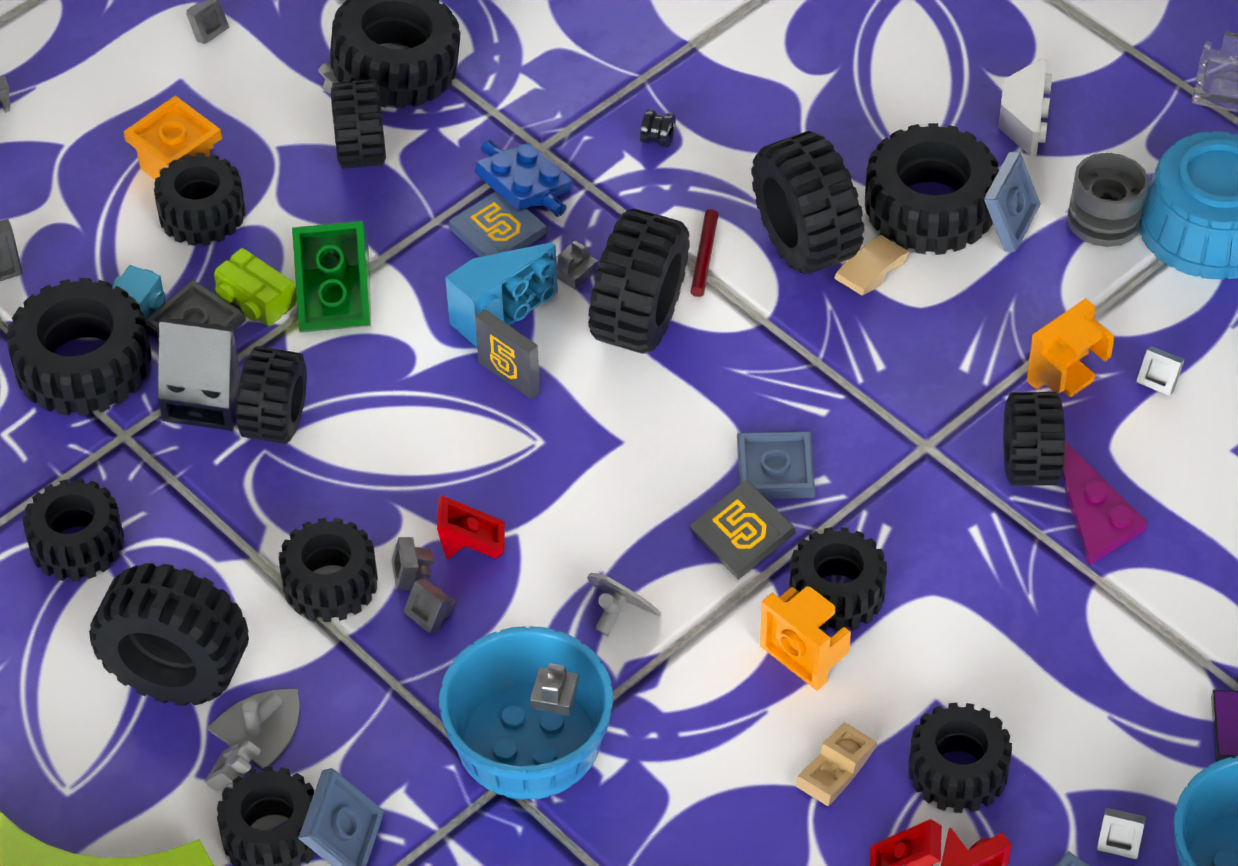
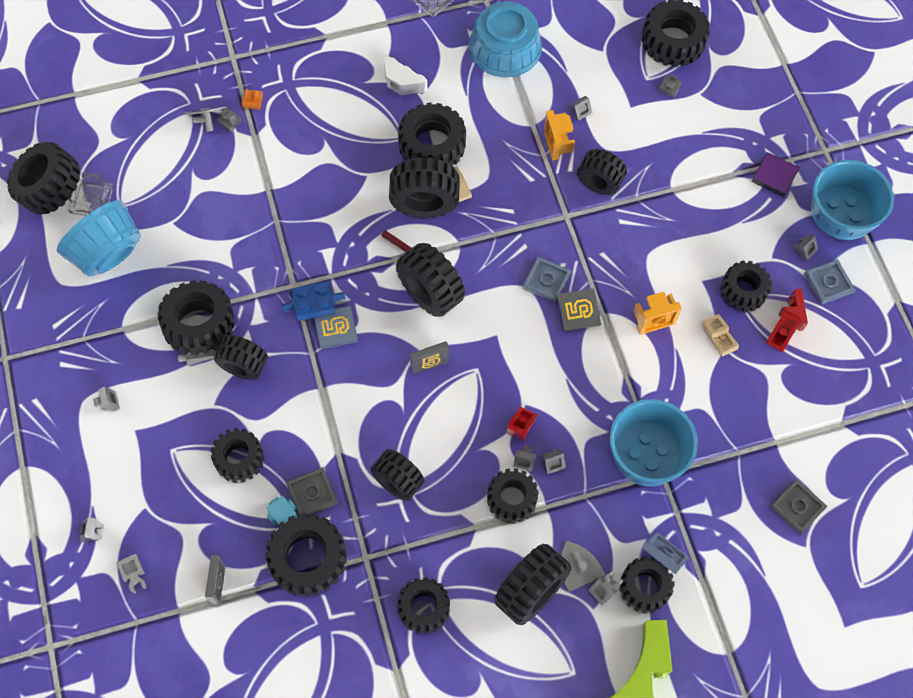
camera: 65 degrees left, 15 degrees up
light orange panel [123,95,222,179] -> none
slope [158,317,241,431] -> none
lime brick [214,248,297,327] -> none
green slope [292,221,371,332] -> none
dark azure slope [445,242,558,347] -> none
flat silver tile [530,663,579,716] -> none
flat silver tile [556,240,598,290] -> none
light grey shield [587,573,661,636] -> none
black wheel [640,109,676,148] -> none
black tyre [789,527,887,632] -> none
sand blue tile [984,152,1041,252] -> none
magenta wing [1063,441,1147,565] -> none
dark grey wheel [1067,153,1149,247] -> none

